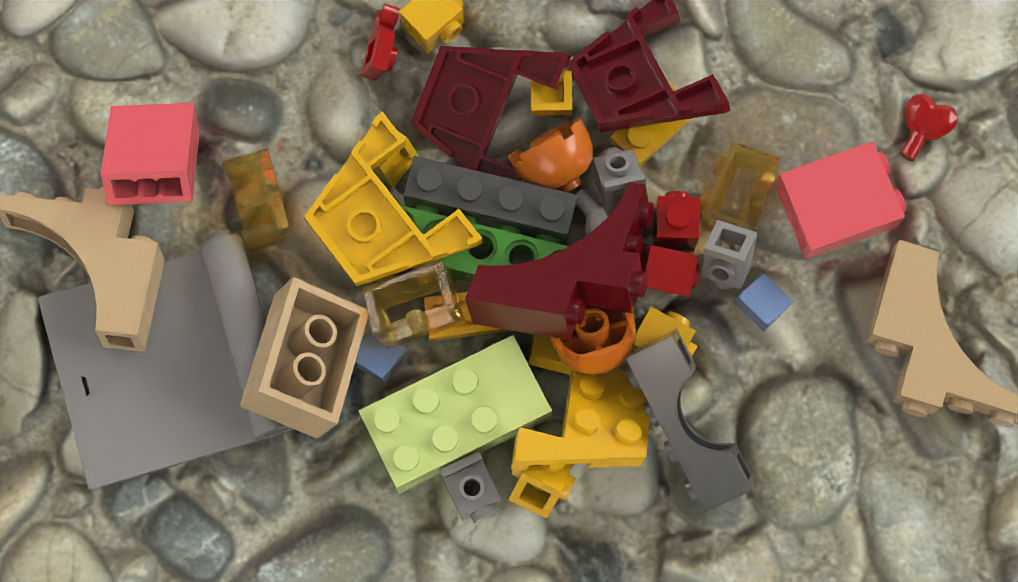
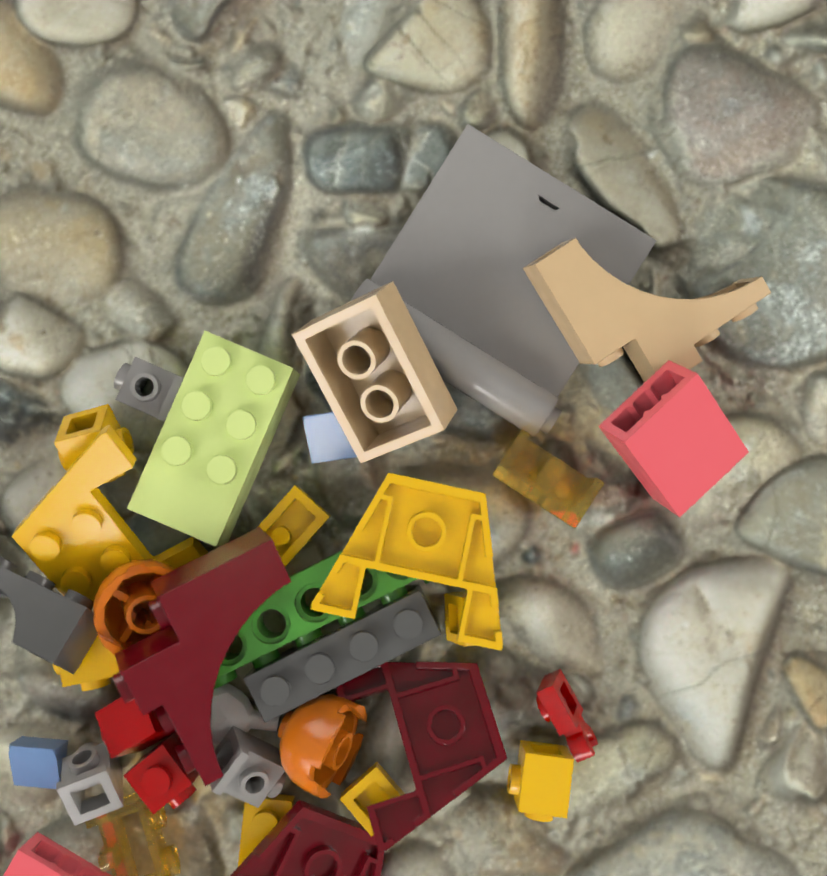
camera: 145 degrees right, 10 degrees up
clear yellow window [362,262,466,349] -> none

